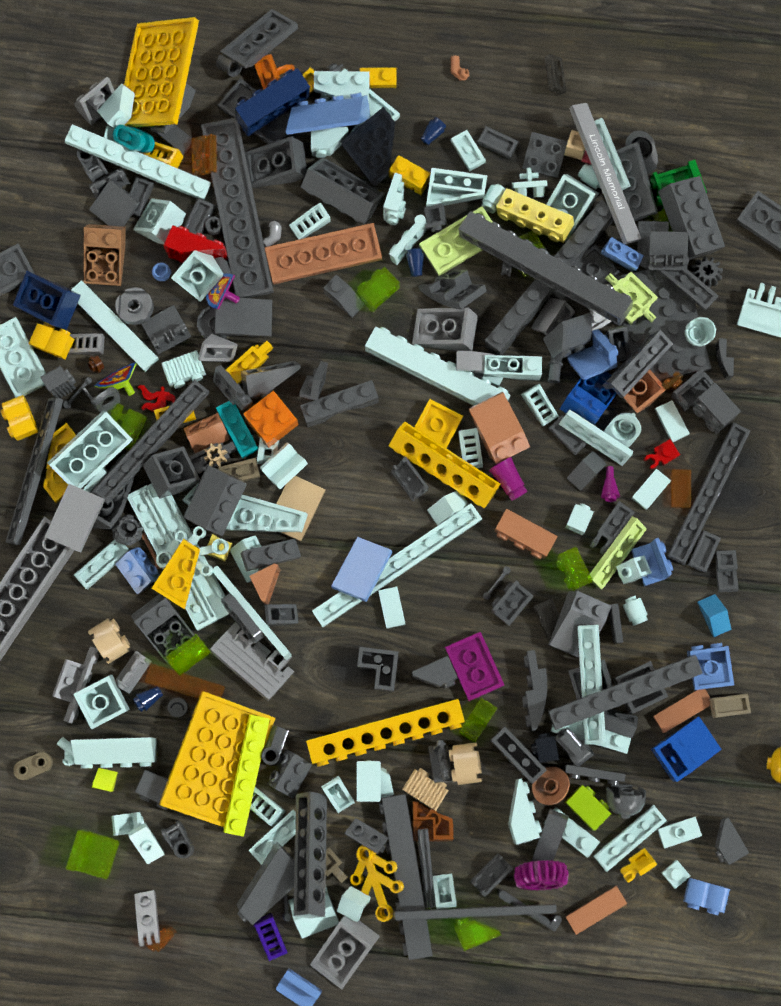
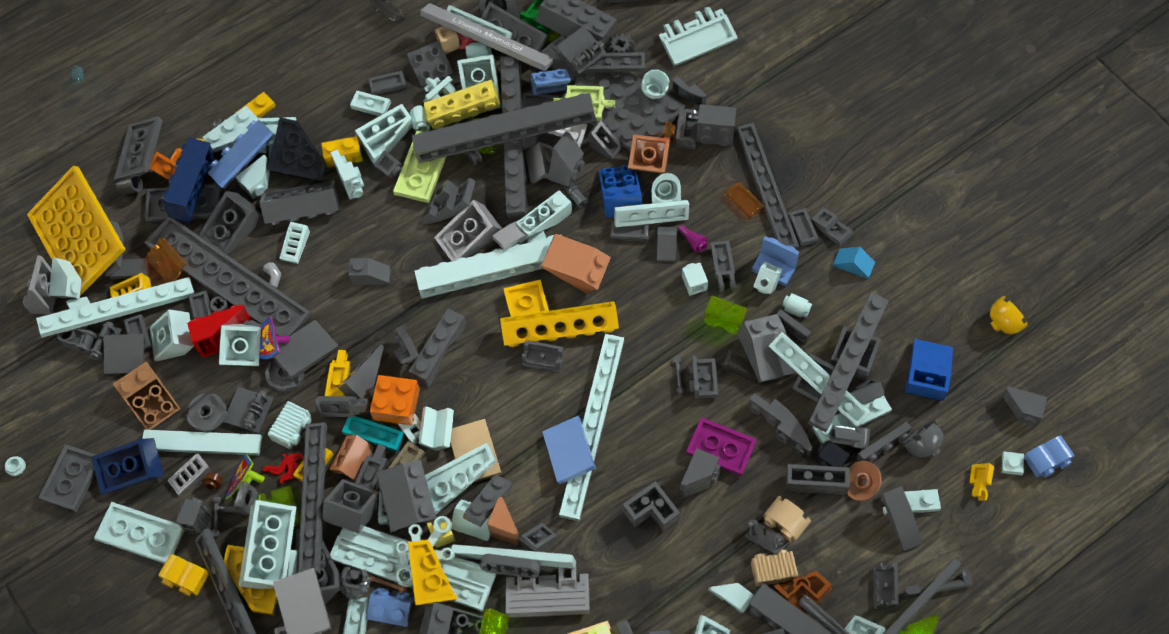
camera: 40 degrees left, 15 degrees down
yellow brick [28,322,74,360] -> none
teal brick [113,124,155,153] -> none
medium blue plate [152,263,171,281] -> none
light grey slope [198,334,238,362] -> none
tan gear [204,443,228,467] -> none
nougat plate [265,223,382,285] -> none
yellow brick [306,699,465,767] -> none
clear neon green brick [357,267,400,312] -> none
light aqua panel [357,761,381,802] -> none
light aqua tile [378,587,405,629] -> none
light aqua plate [389,215,427,265] -> none
dark blue cone [406,249,424,277] -> none
dark blue cone [420,117,446,146] -> none
light aqua slope [427,491,469,526] -> none
nougat arm [451,56,470,80] -> none
light aqua slope [458,428,483,469] -> none
clear neon green slope [458,697,497,743] -> none
magenta plant [488,457,528,501] -> none
nougat brick [494,509,558,559] -> none
light aqua slope [508,779,542,844] -> none
magenta gear [514,860,569,891] -> none
light aqua slope [521,384,559,426] -> none
lime brick [564,785,611,831] -> none
nougat tile [565,886,627,935] -> none
medium blue bracket [567,329,618,380] -> none
yellowish green plate [587,516,646,590] -> none
light aqua tile [594,805,667,872] -> none
dark grey fence [602,330,673,398] -> none
light aqua tile [631,469,671,510] -> none
red plate [644,439,680,470] -> none
nougat tile [653,689,710,733] -> none
light aqua tile [655,400,690,442] -> none
light aqua plate [657,817,702,848] -> none
medium blue plate [687,643,734,690] -> none
dark tan tile [709,694,751,718] -> none

